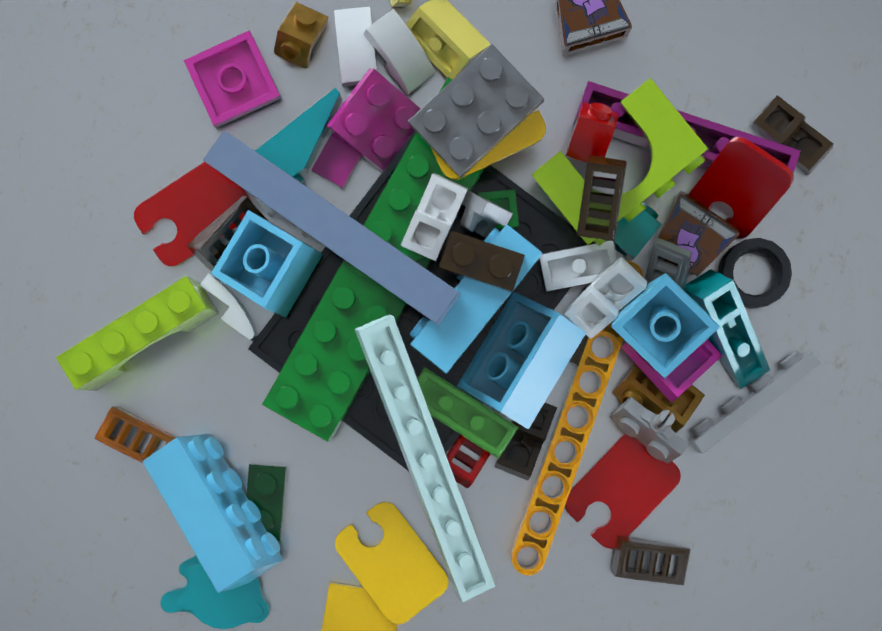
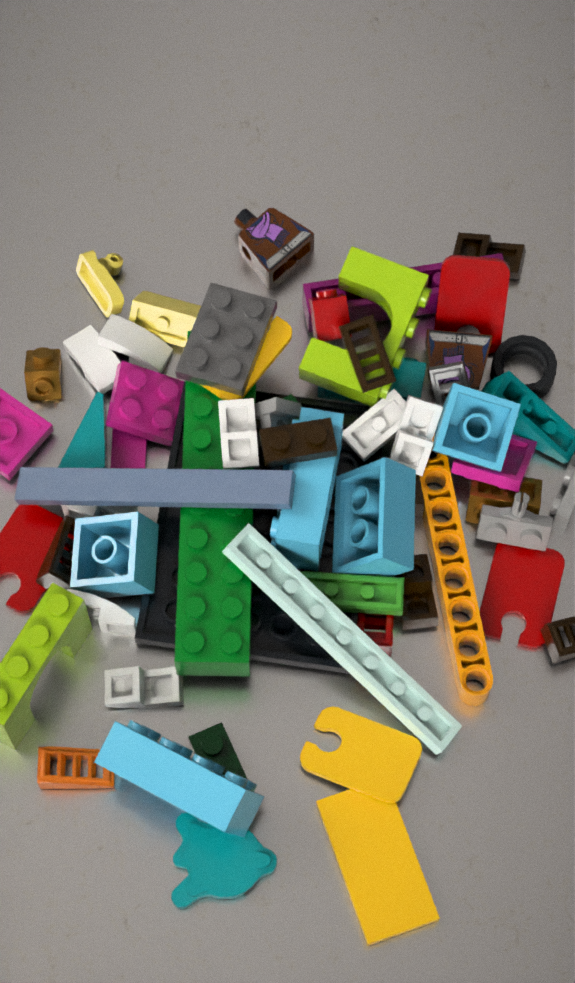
camera: 30 degrees left, 20 degrees down
none -> white slope [104,666,183,708]

